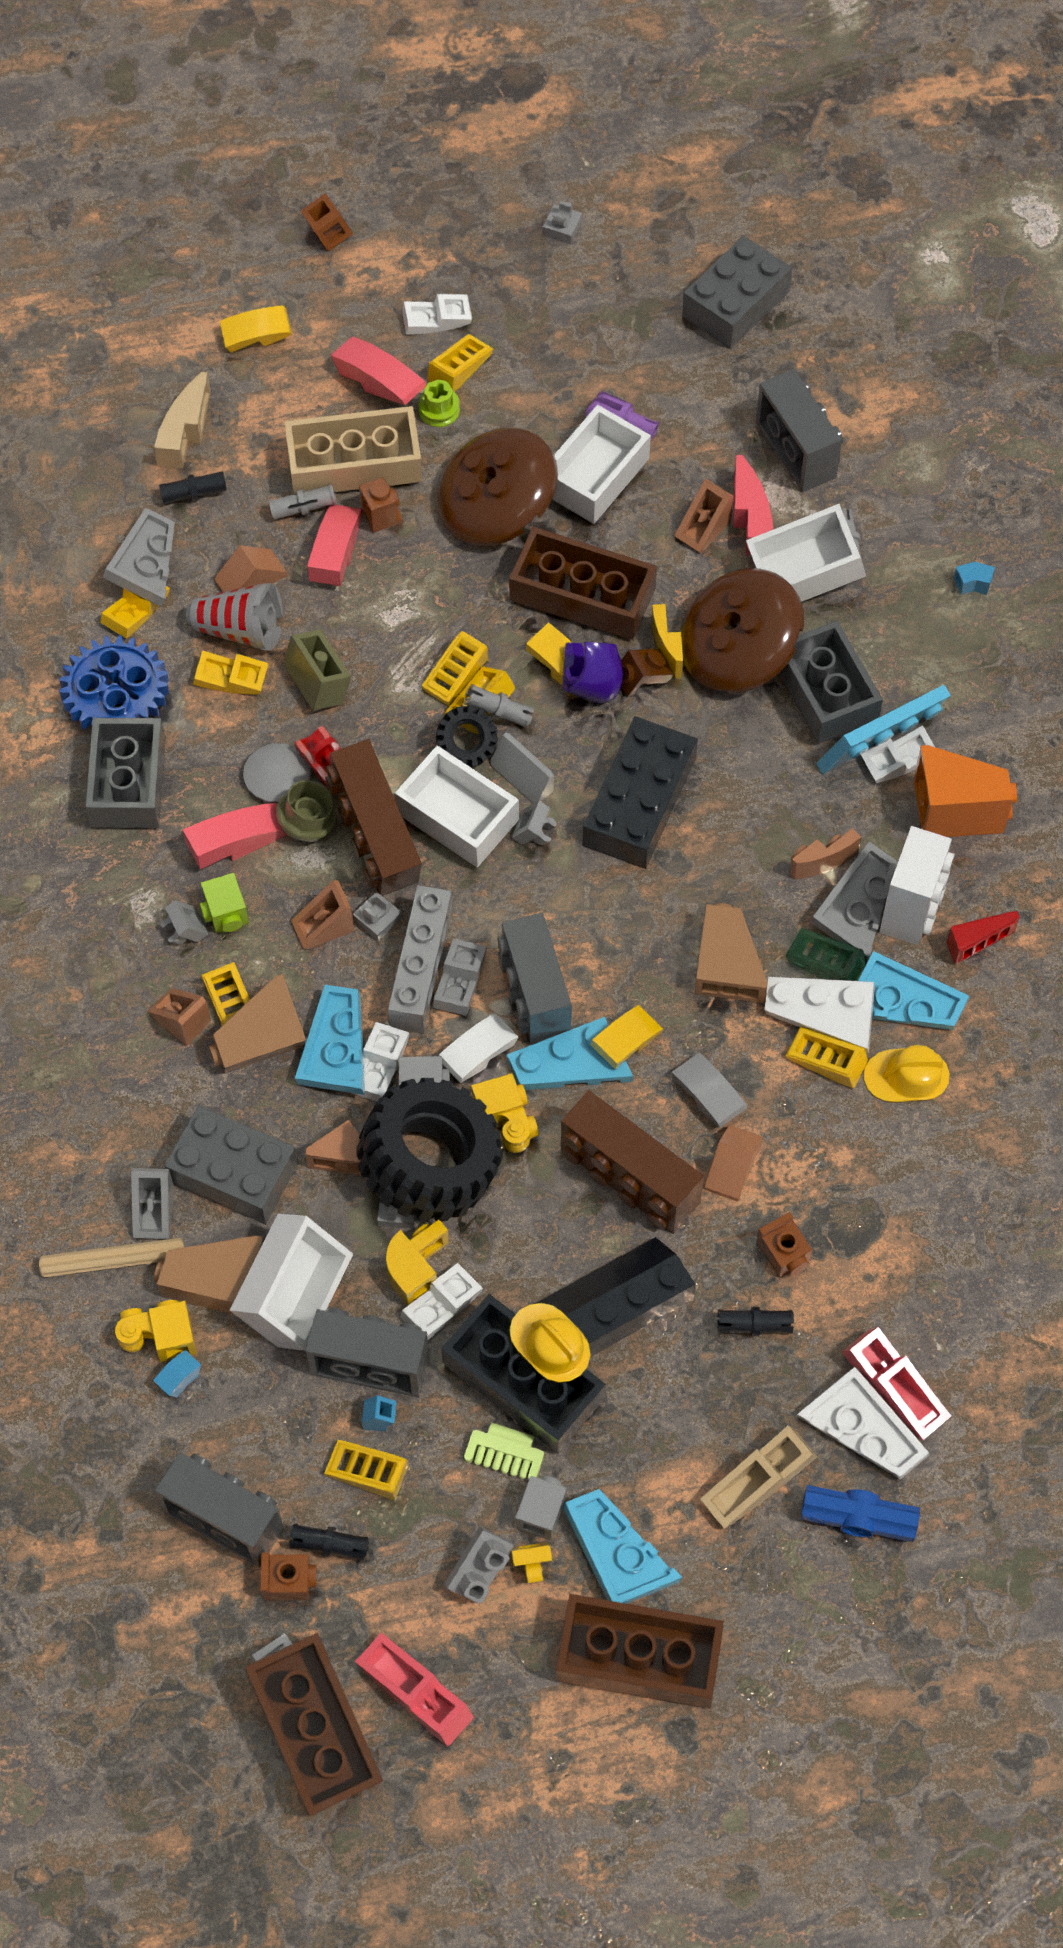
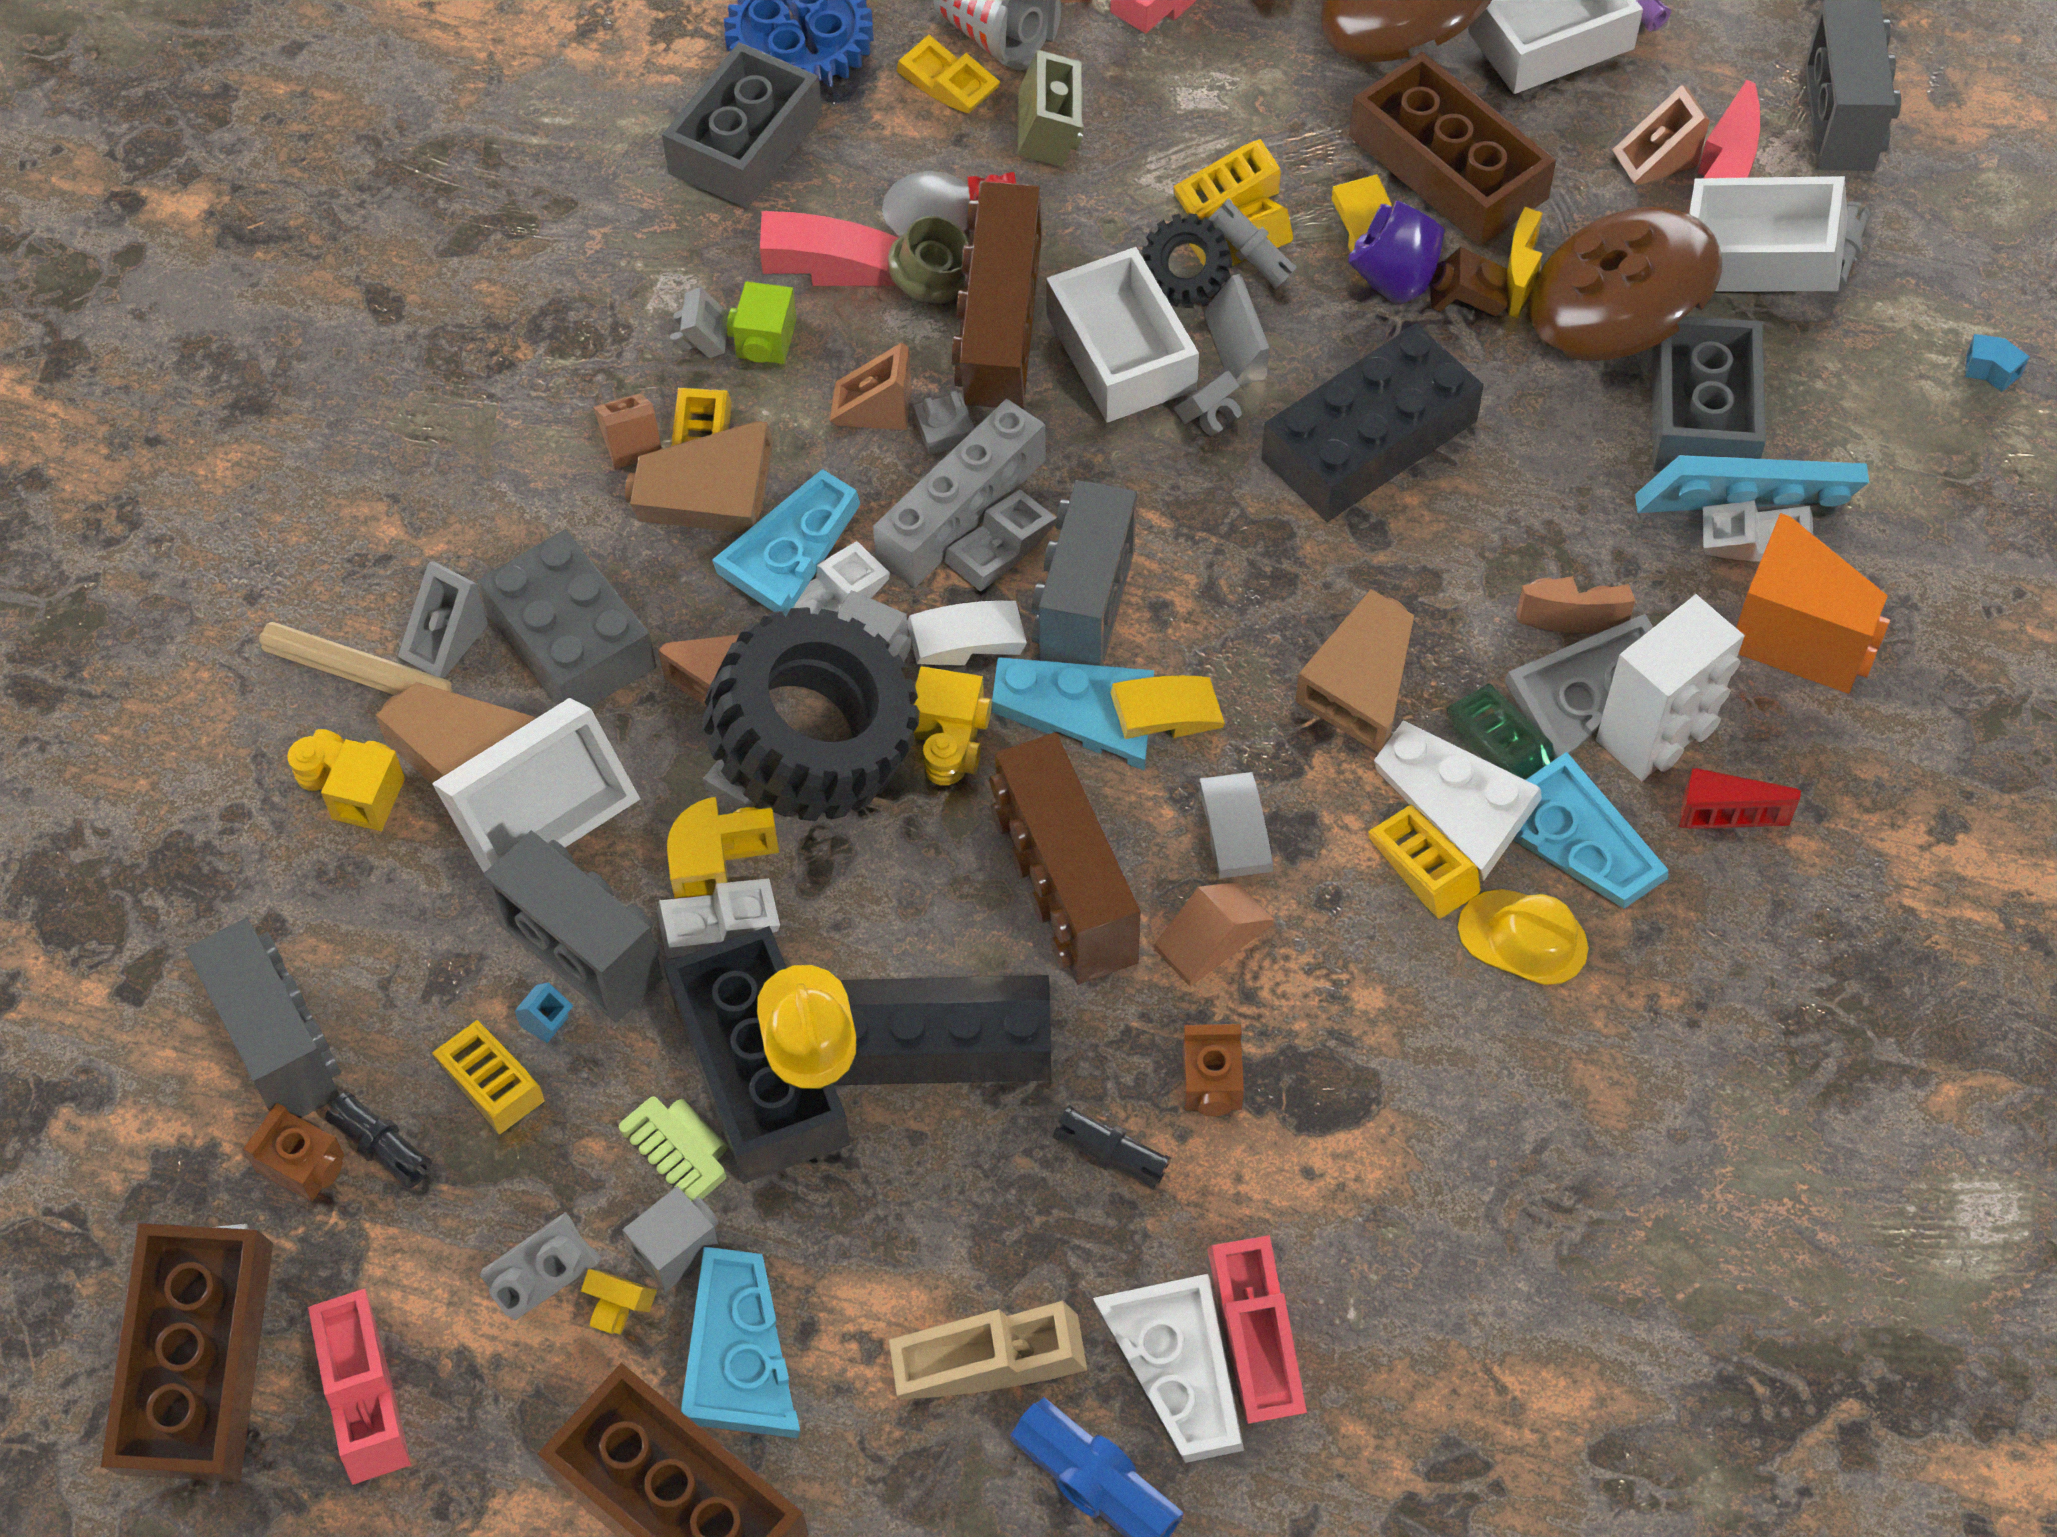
camera: 30 degrees right, 5 degrees down
dark azure piece [153,1350,201,1397] -> none

